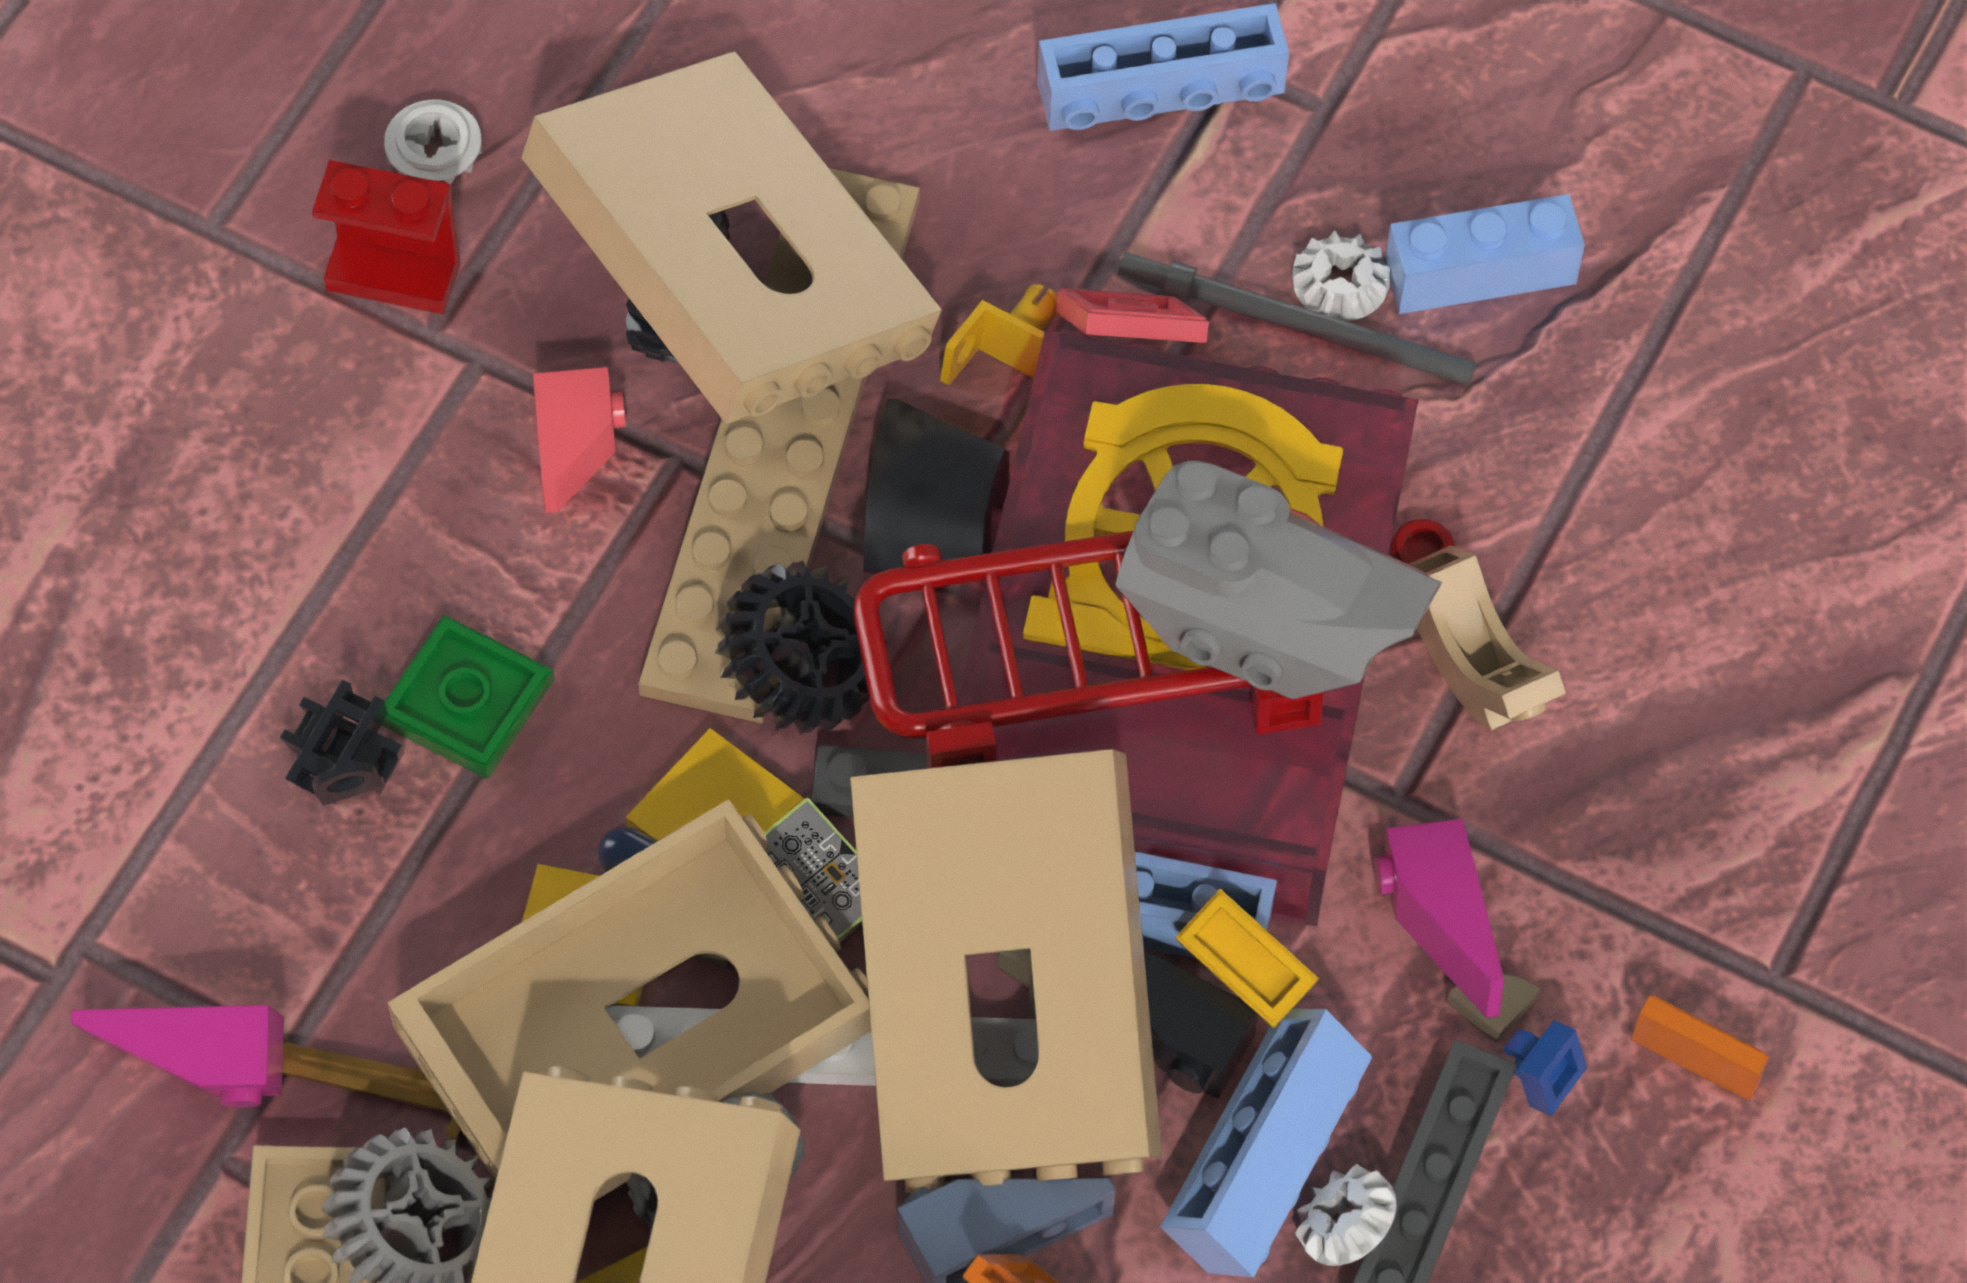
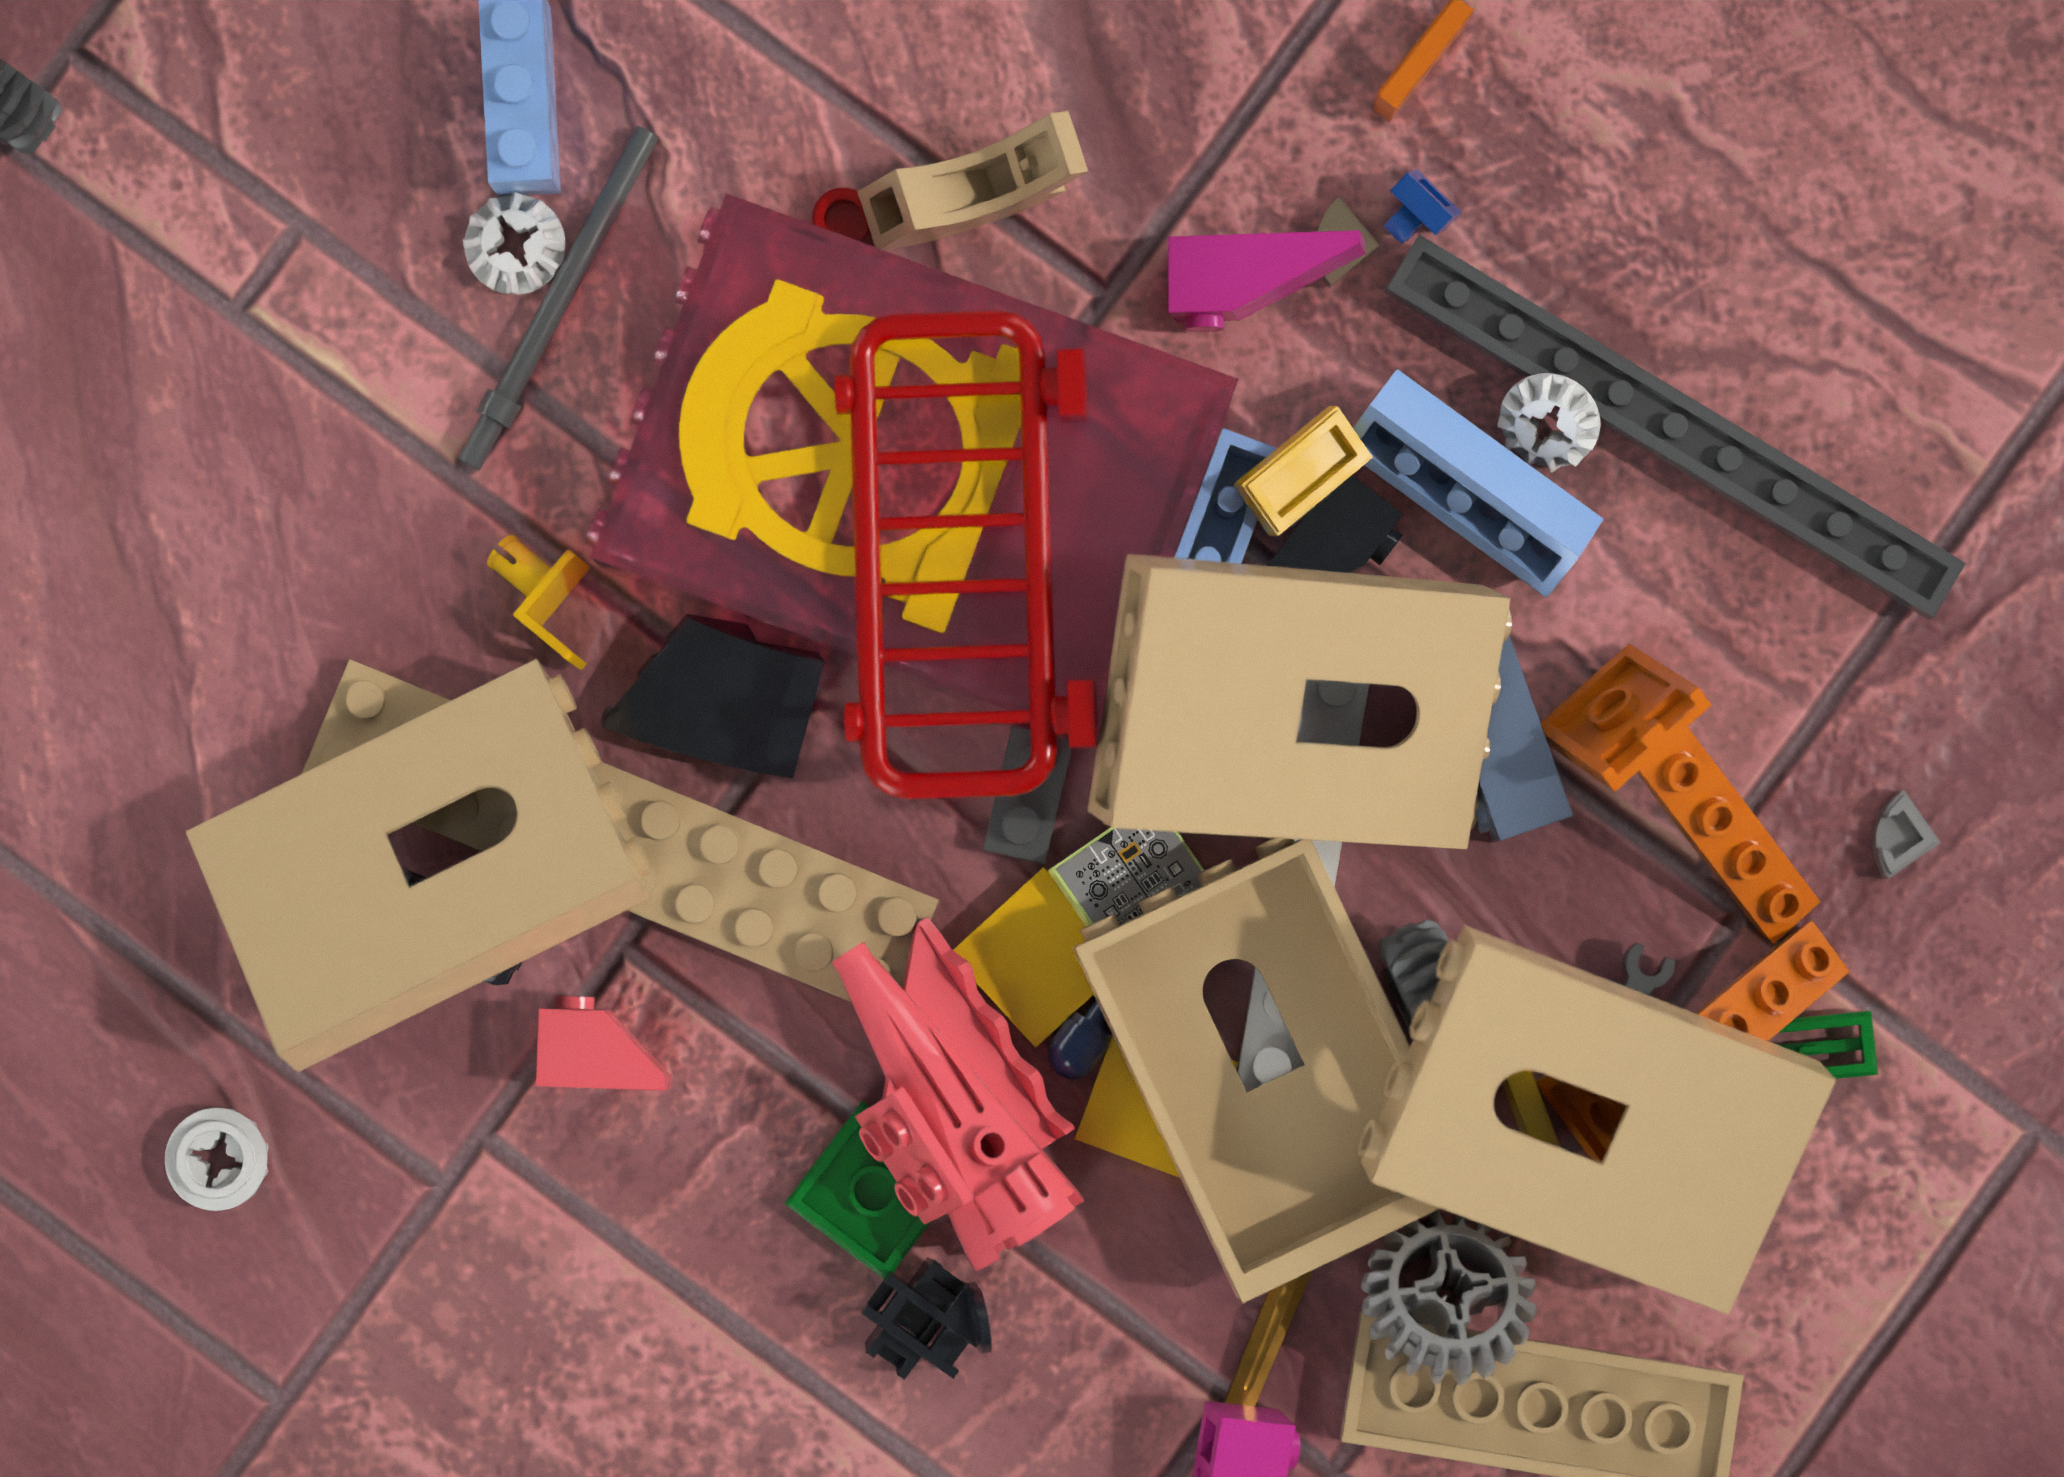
camera: 80 degrees left, 25 degrees up
red panel [312,160,461,315] -> none
black gear [715,560,887,735] -> none
light blue brick [1037,3,1289,131] -> none
coral tile [1055,288,1209,343] -> none
light grey slope [1116,460,1442,699] -> none
none -> coral piece [831,917,1084,1271]

